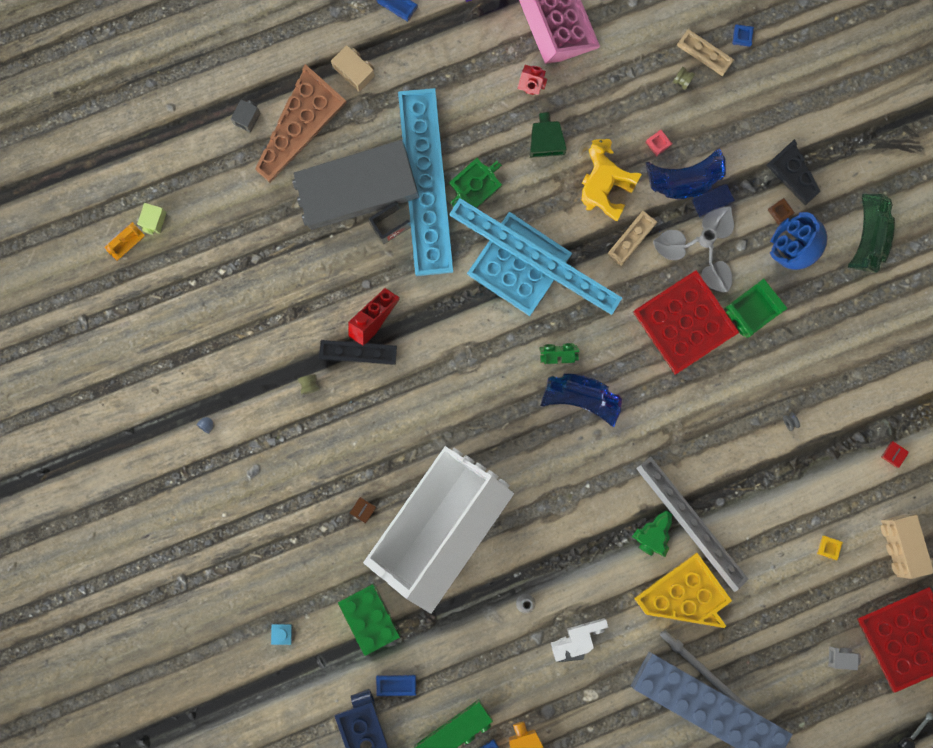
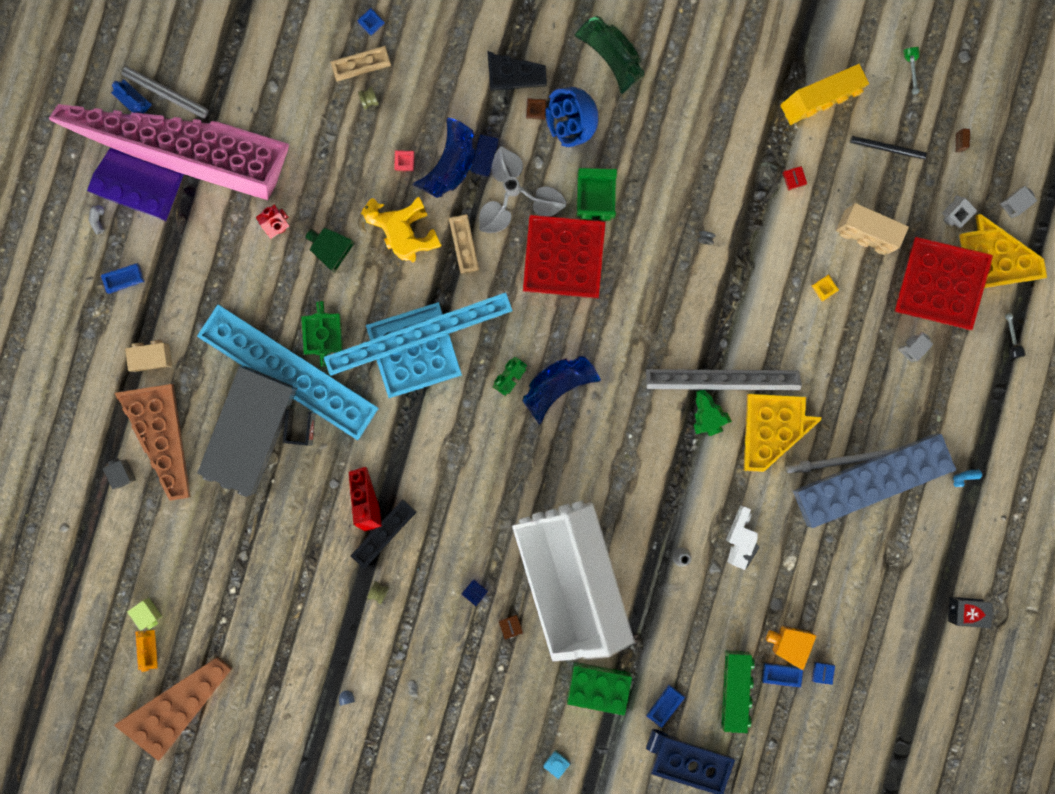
camera: 45 degrees left, 5 degrees up
none -> nougat wing [114,657,233,761]
none -> clear blue tile [461,579,488,606]

